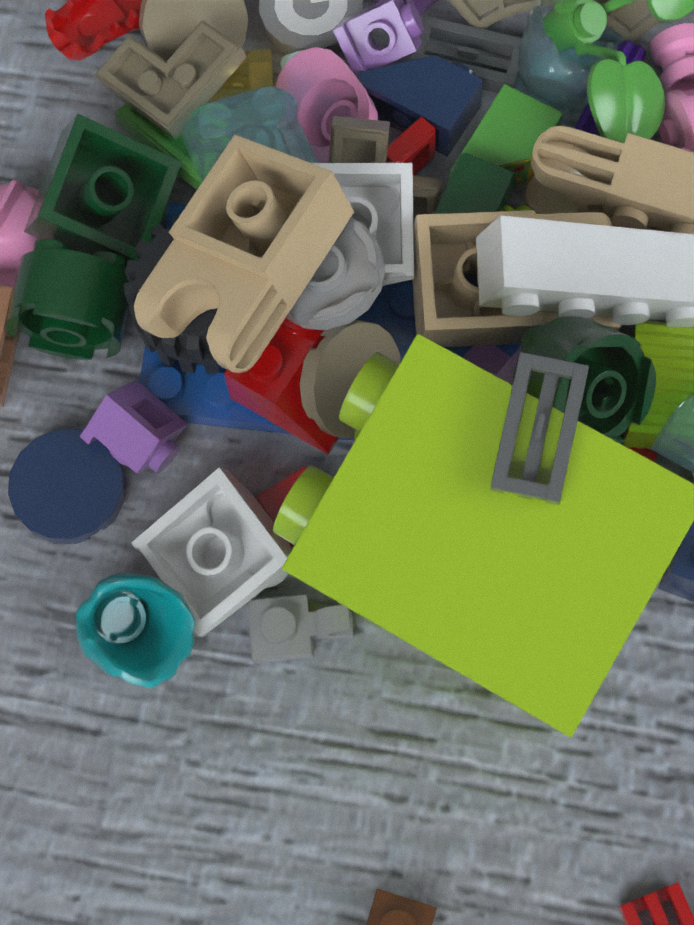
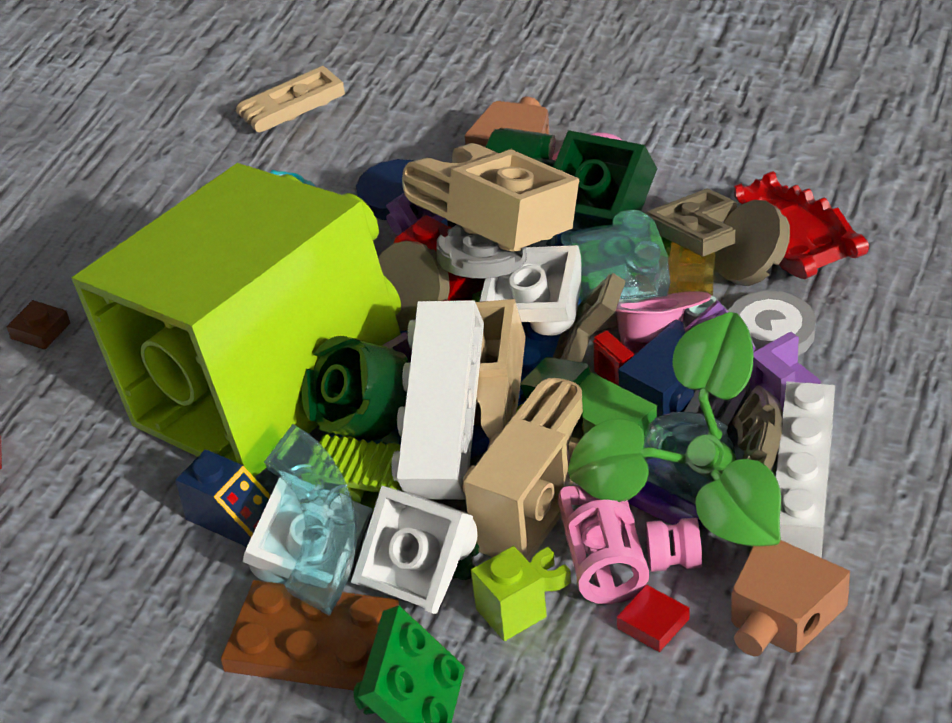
camera: 100 degrees right, 30 degrees down
dark grey tile [490,352,589,505] -> none

